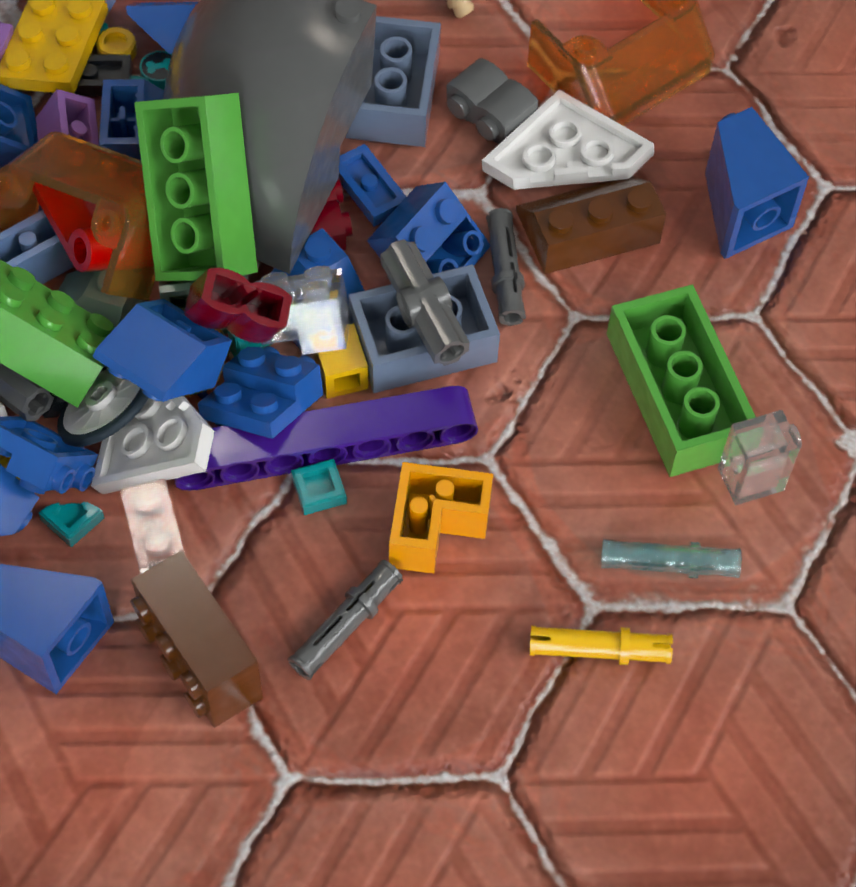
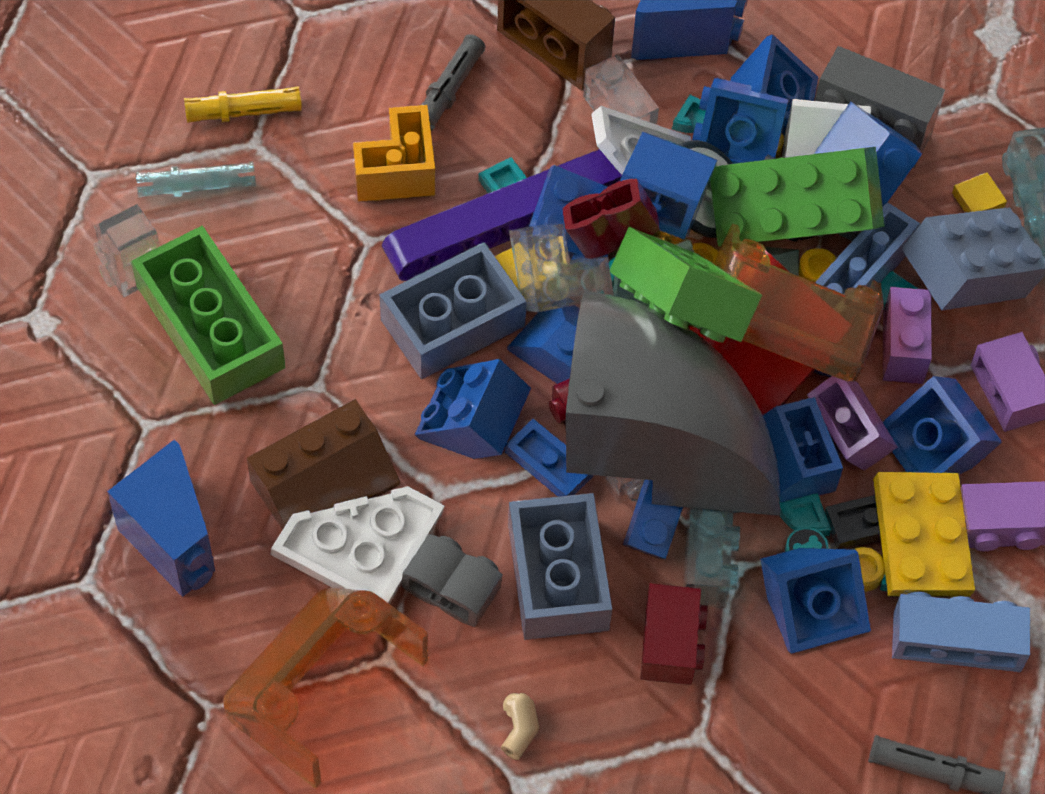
camera: 165 degrees right, 0 degrees up
dark grey piece [380,239,470,366] -> none
dark grey pin [486,208,526,326] -> none

